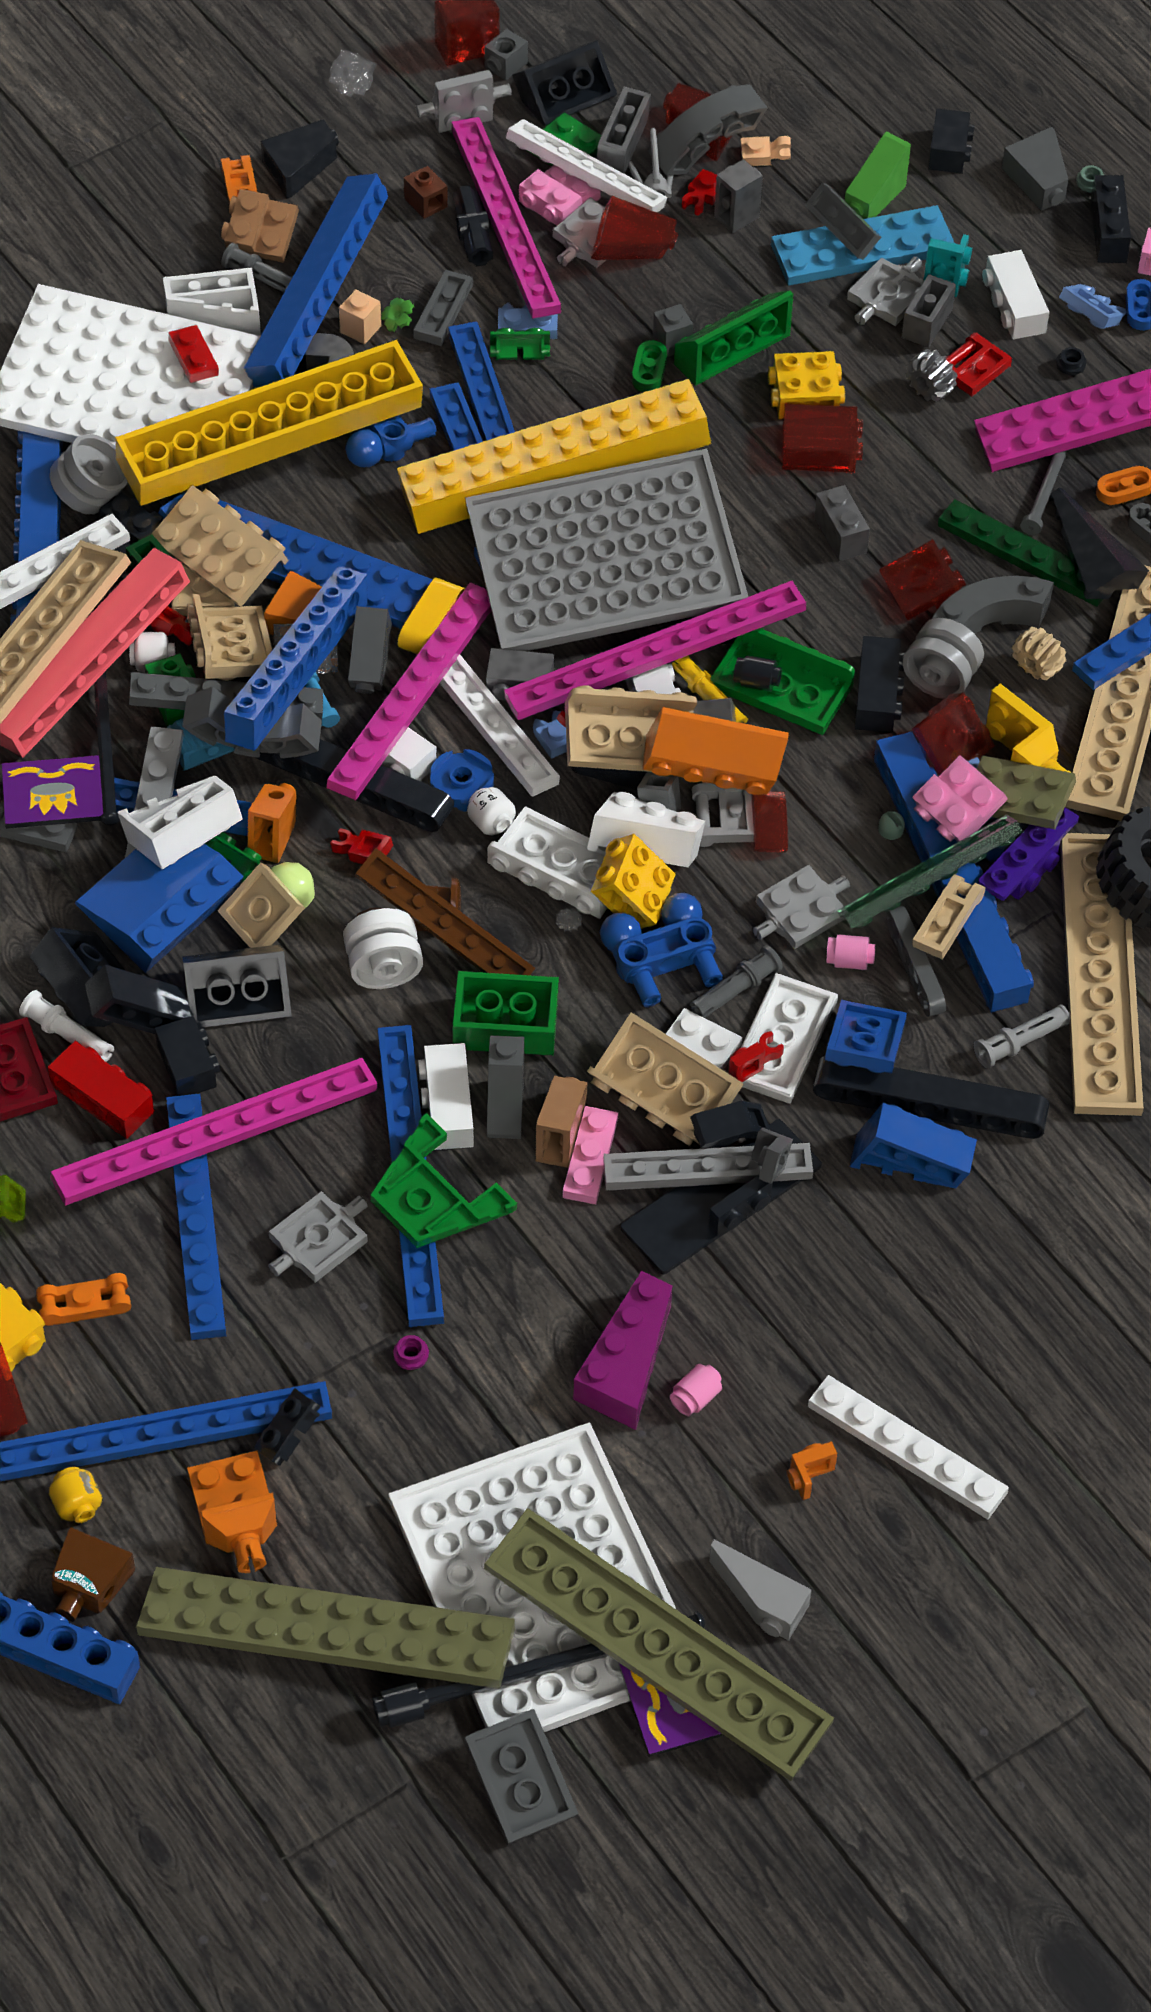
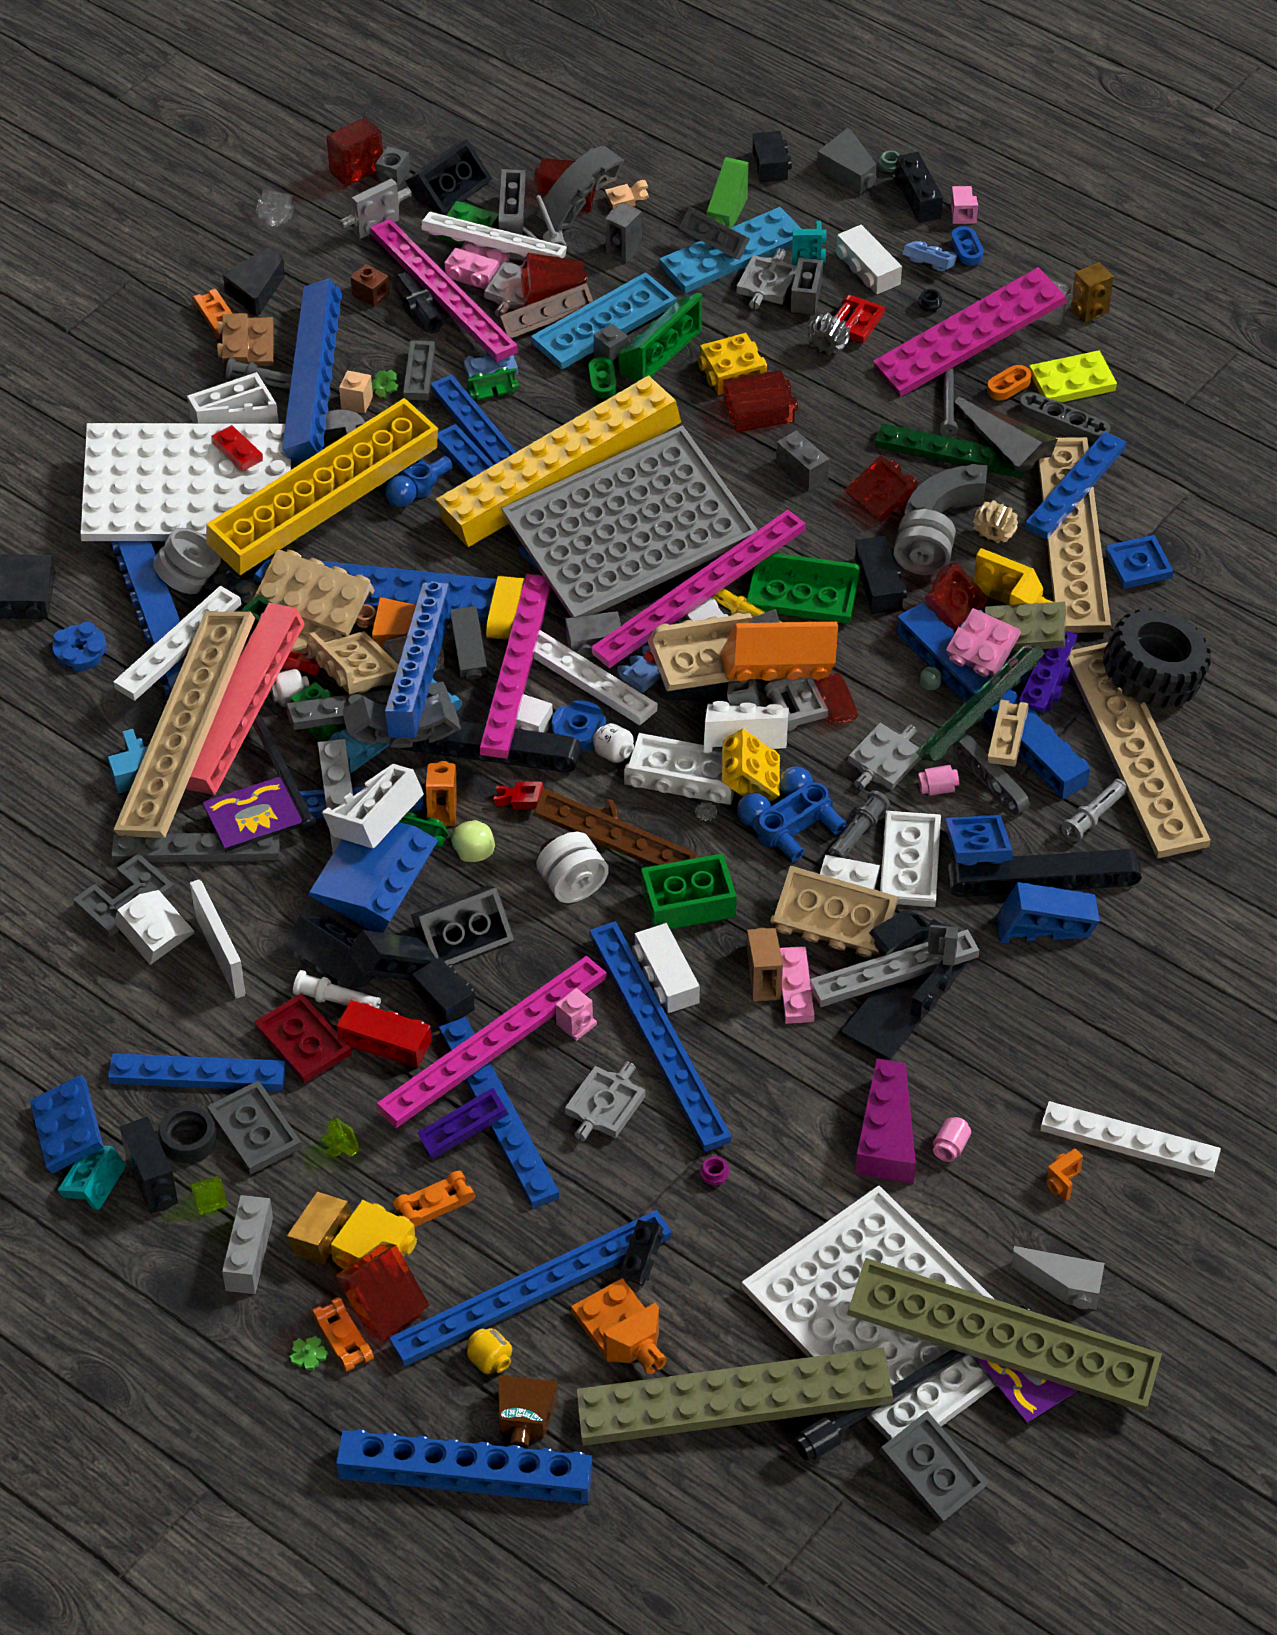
camera: 15 degrees left, 5 degrees down
tan plate [218,862,305,948] -> none
green wing [371,1113,517,1248] -> none
dark grey slope [487,1036,524,1139] -> none
red plate [682,169,717,216] -> none
red plate [728,1031,784,1082] -> none
black brick [733,655,782,692] -> none
none -> nougat plate [354,604,377,629]
none -> dark purple plate [417,1088,509,1159]
none -> plate [498,283,593,338]
none -> dark azure plate [531,272,677,370]
none -> bright pink brick [556,988,597,1041]

